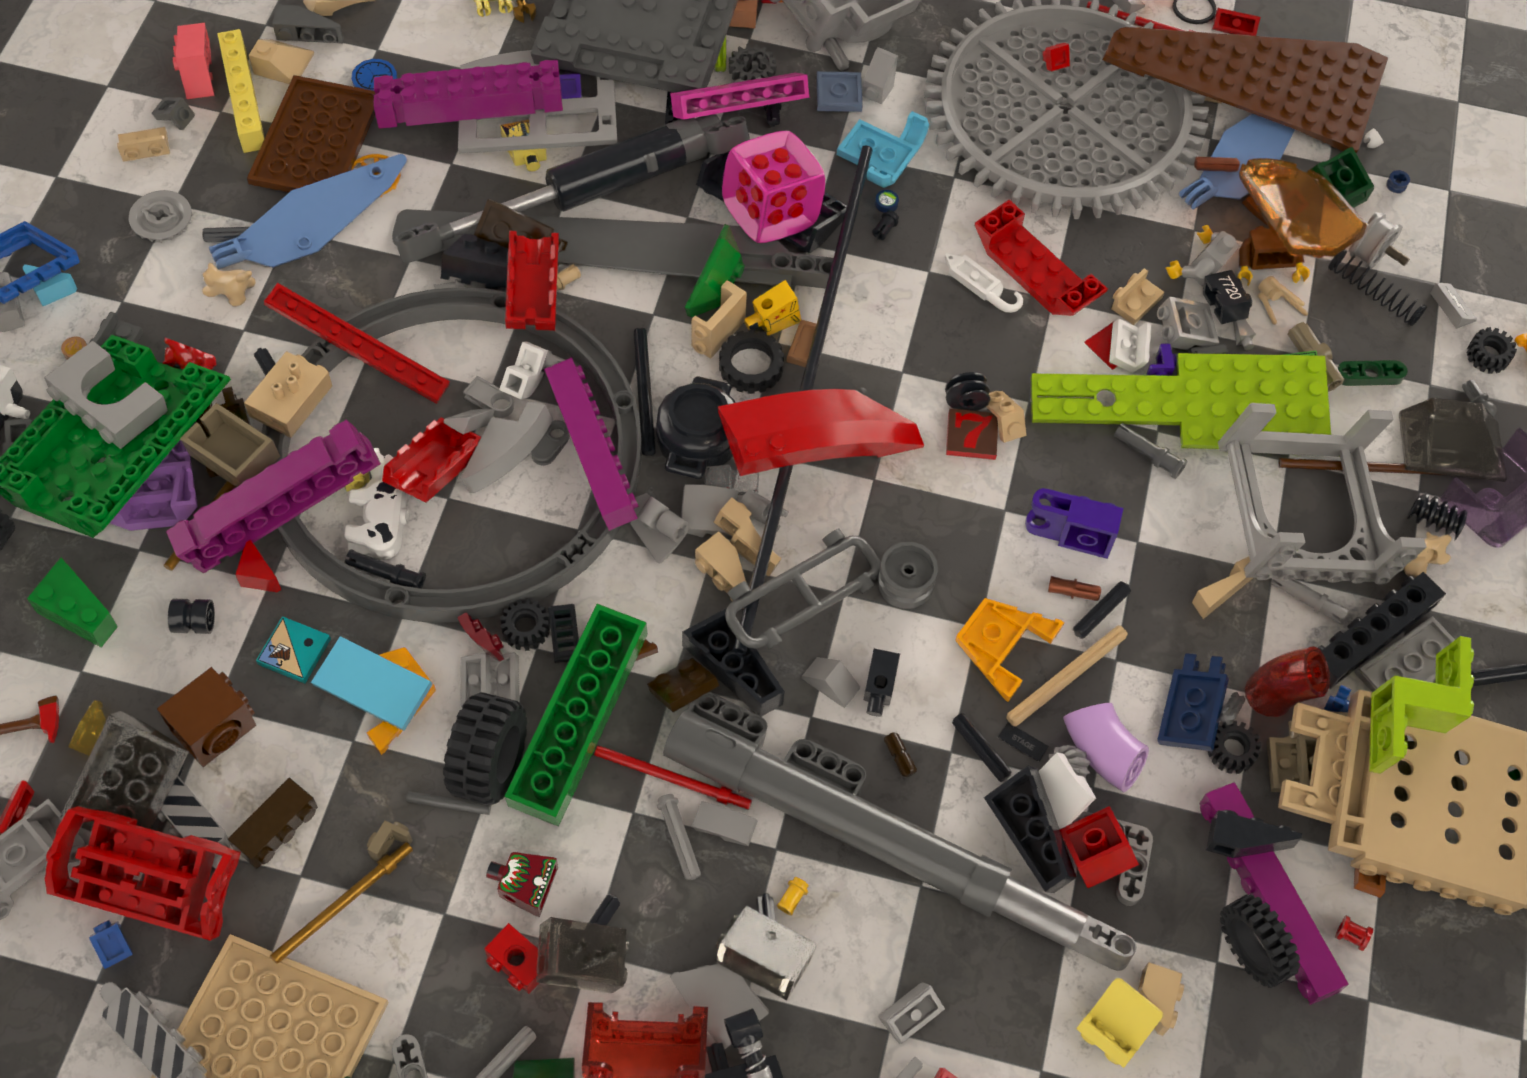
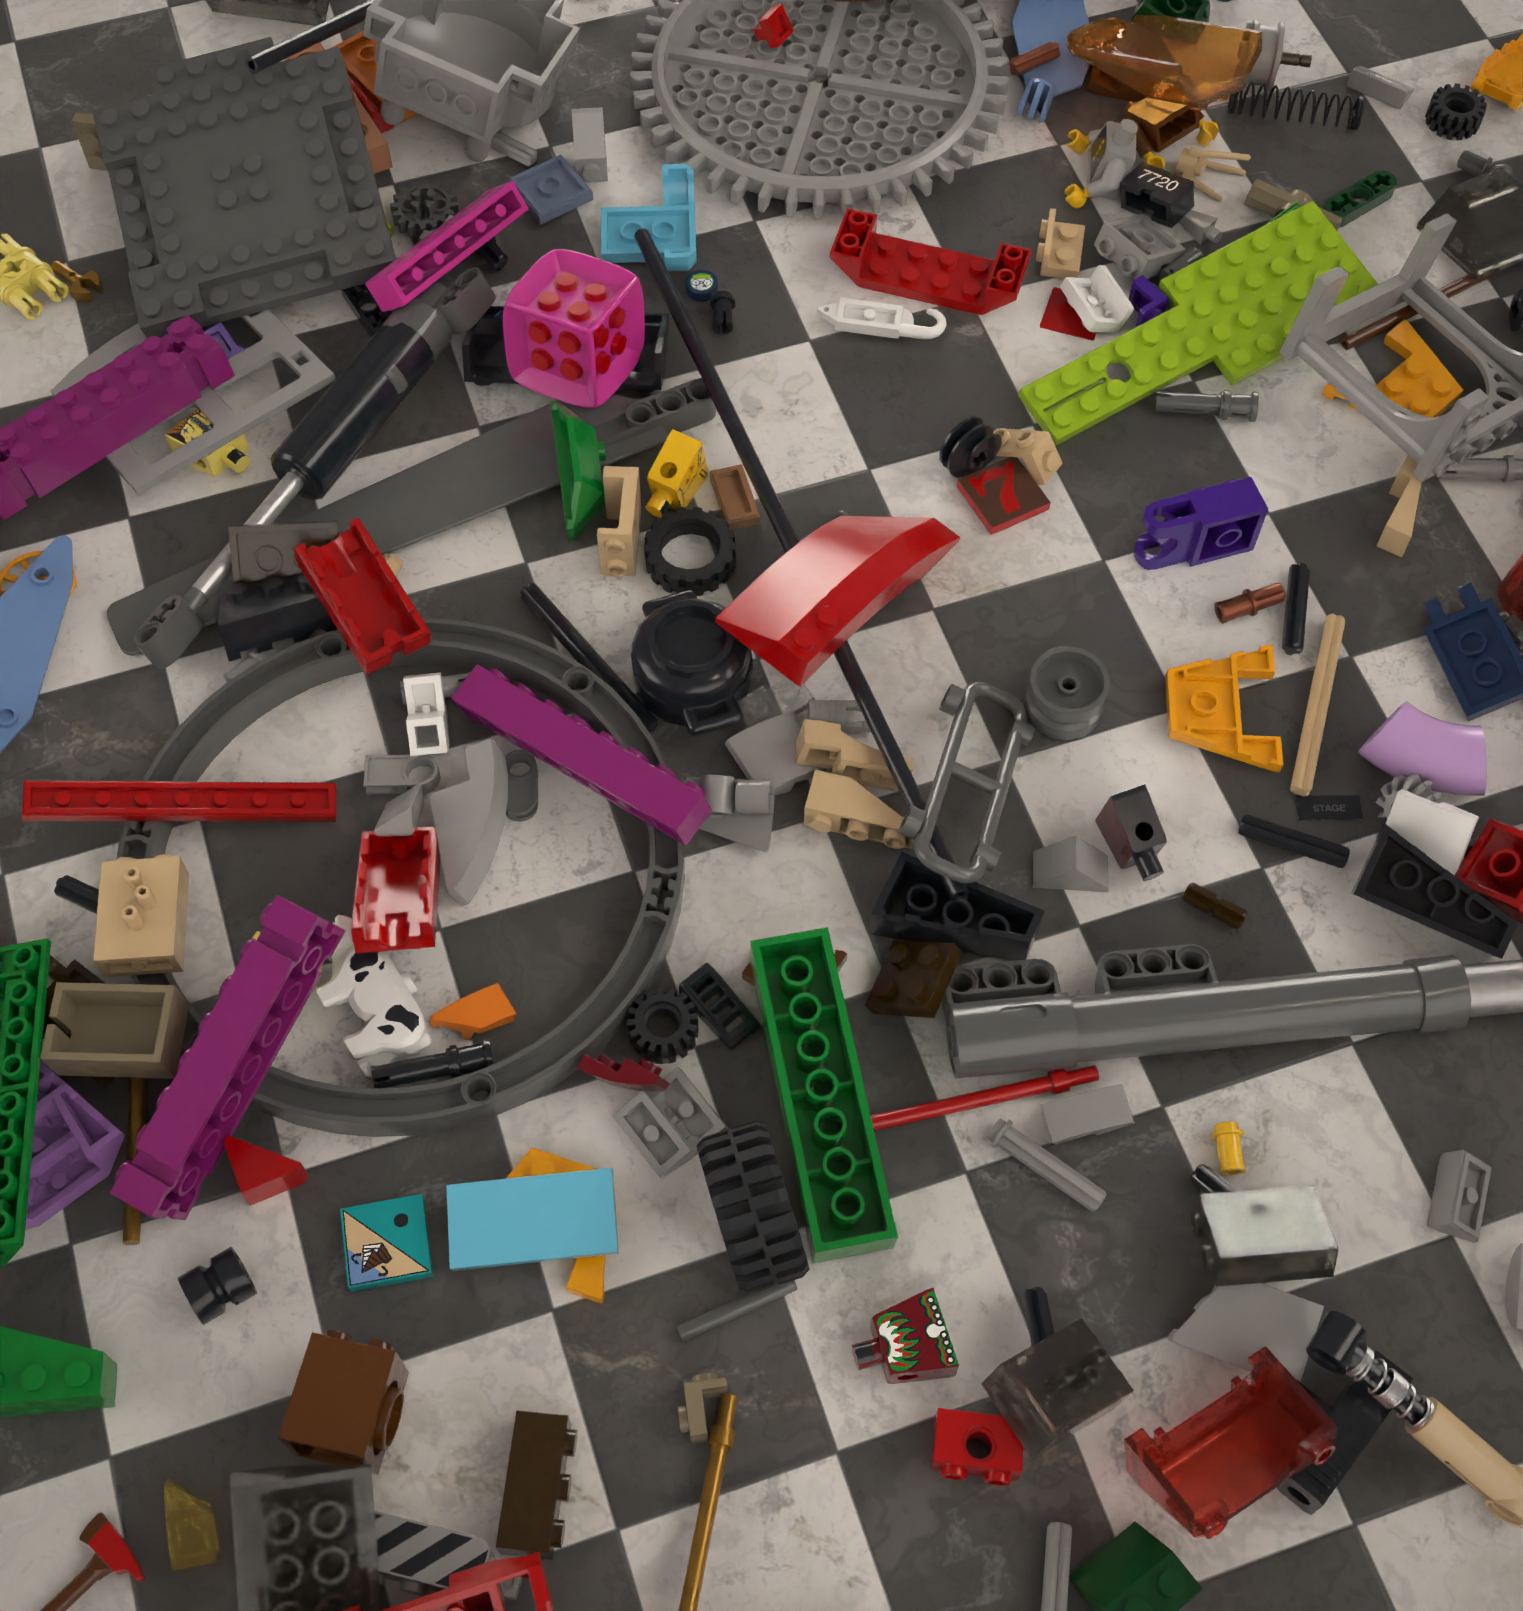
camera: 30 degrees left, 0 degrees up
none -> orange slope [429,983,517,1041]
none -> light orange wing [1322,319,1463,418]

